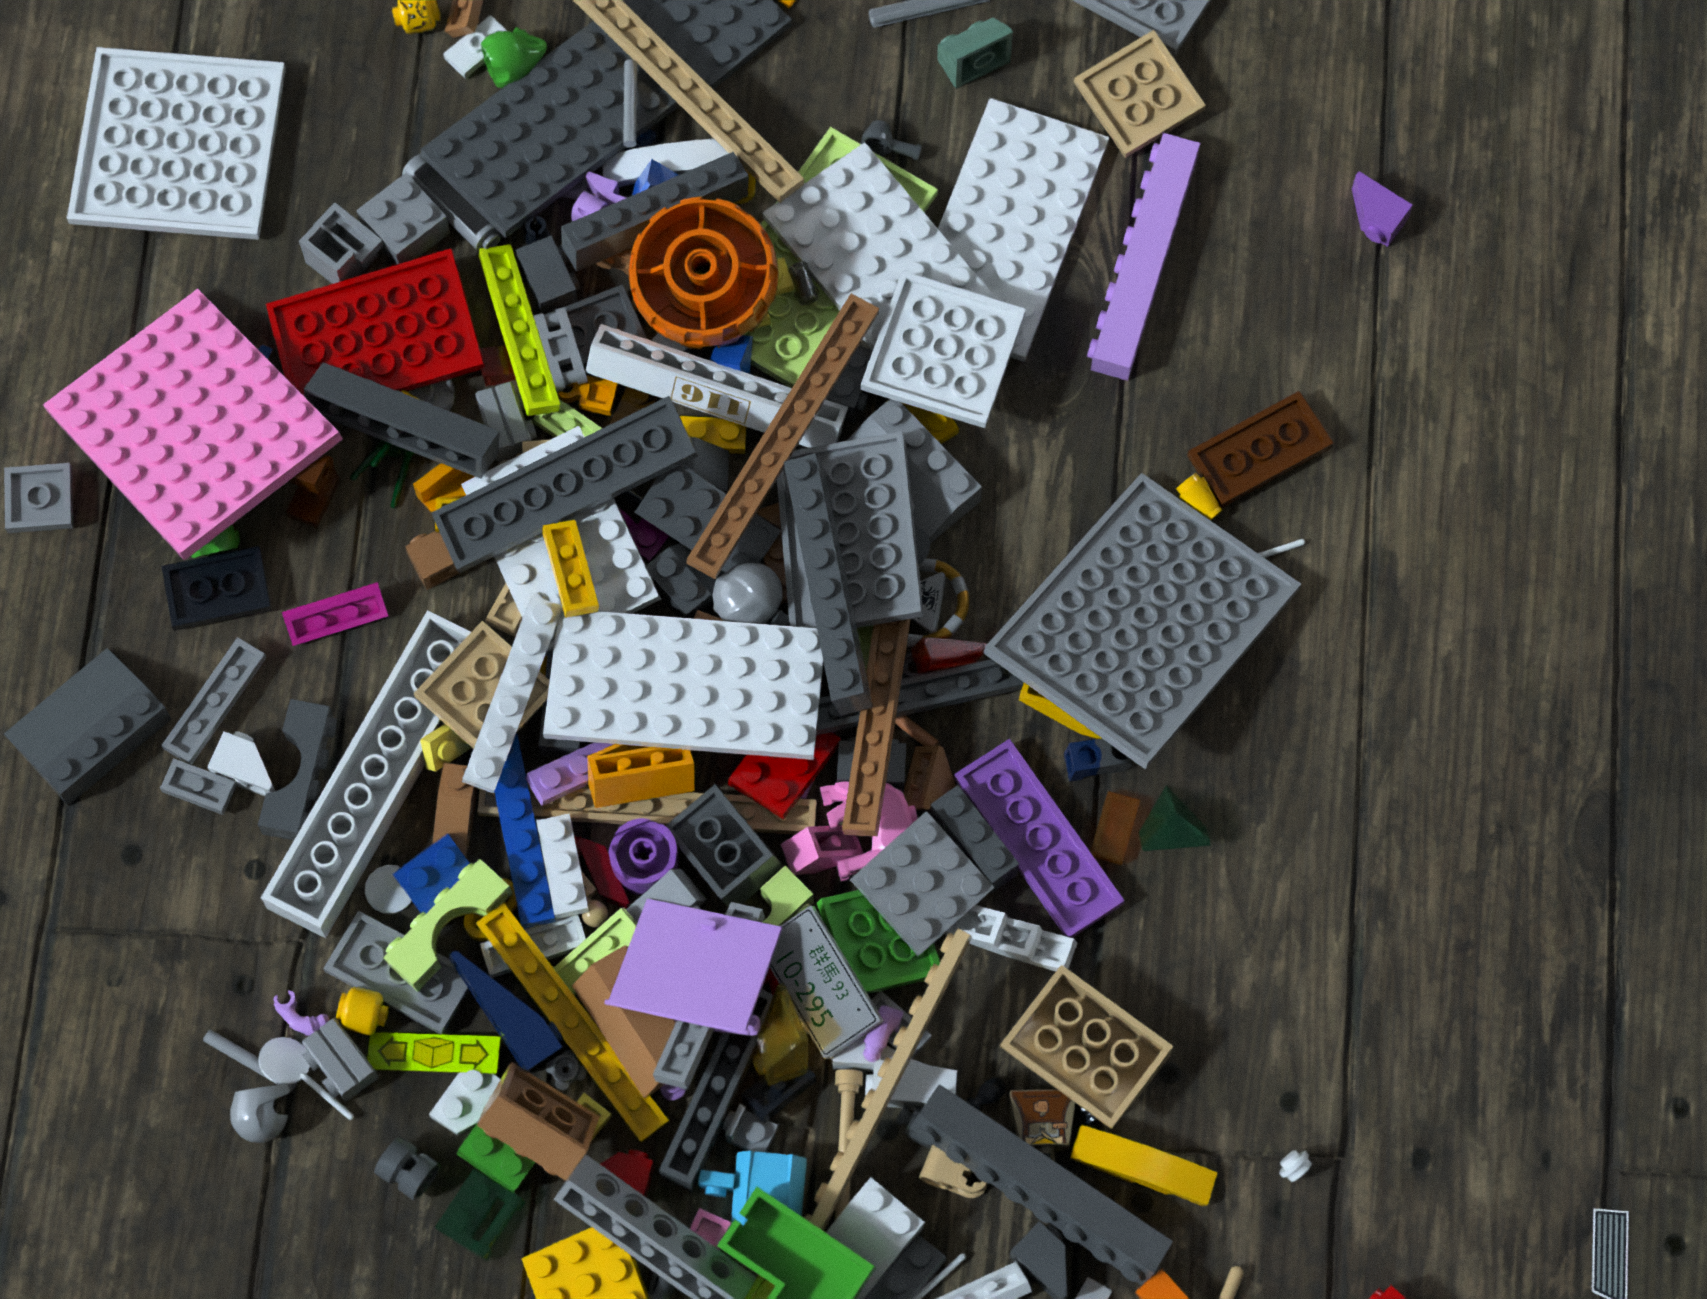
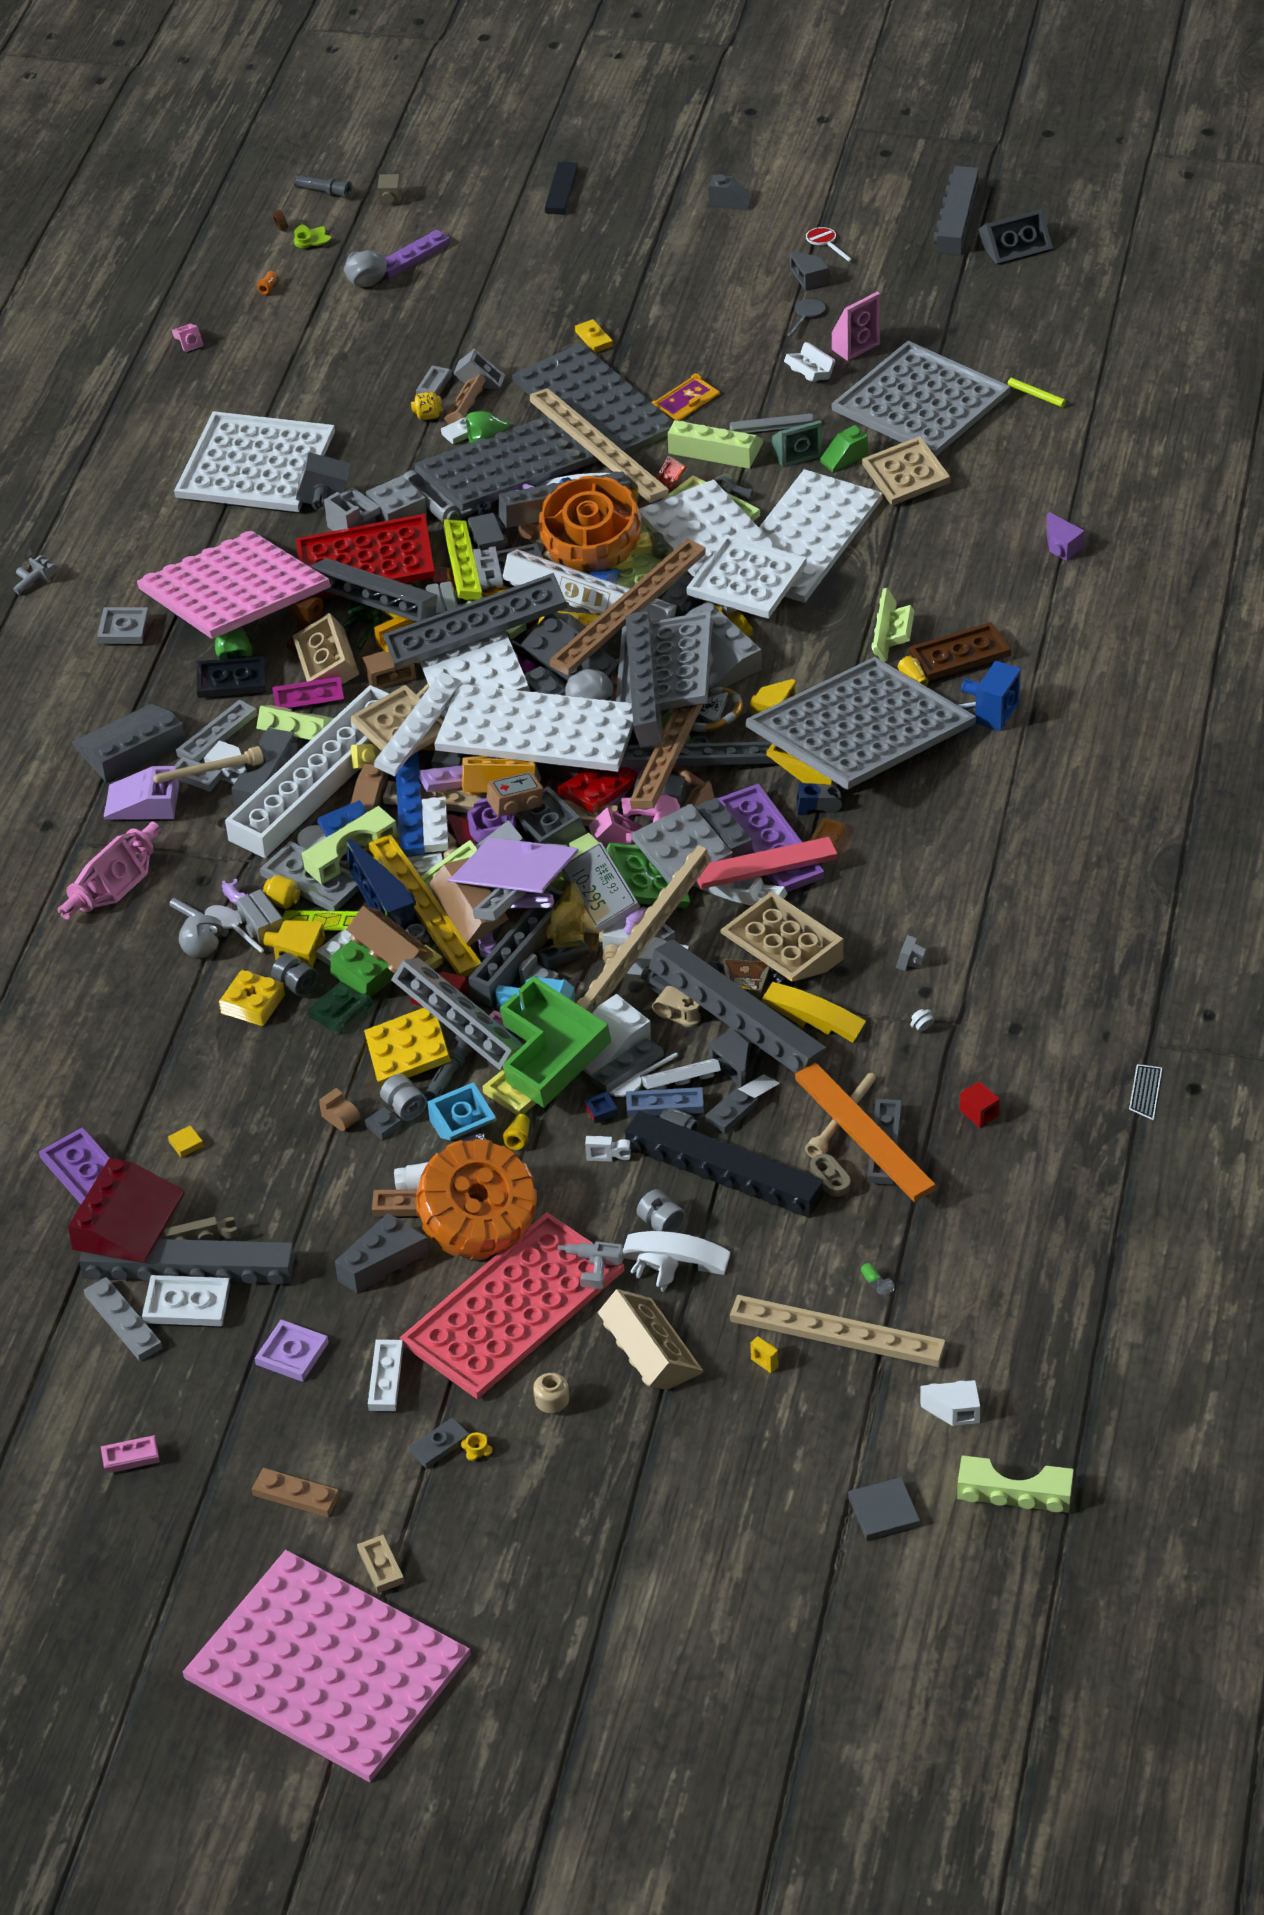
camera: 10 degrees right, 25 degrees down
yellow plate [542,520,599,618] -> none
light grey bar [623,60,637,148] -> none
clear red slope [911,637,987,673] -> none
lavender brick [1087,133,1200,381] -> none
clear green slope [1139,785,1210,852] -> none
none -> bright pink plate [58,822,162,920]
none -> lavender slope [104,766,179,820]
none -> tan piece [153,746,263,783]
none -> yellow brick [219,970,285,1026]
none -> yellowish green arch [256,705,334,740]
none -> yellow torso [264,920,325,967]
none -> tan slope [293,613,359,684]
none -> dark grey brick [295,452,351,511]
none -> medium nougat brick [487,771,543,817]
none -> clear red slope [656,456,687,501]
none -> yellowish green slope [668,420,763,469]
none -> coral tile [697,837,837,889]
none -> yellow slope [750,679,796,716]
none -> bright green slope [820,425,868,473]
none -> yellowish green bracket [872,588,914,662]
none -> light grey tile [896,935,926,971]
none -> blue brick [961,661,1021,731]

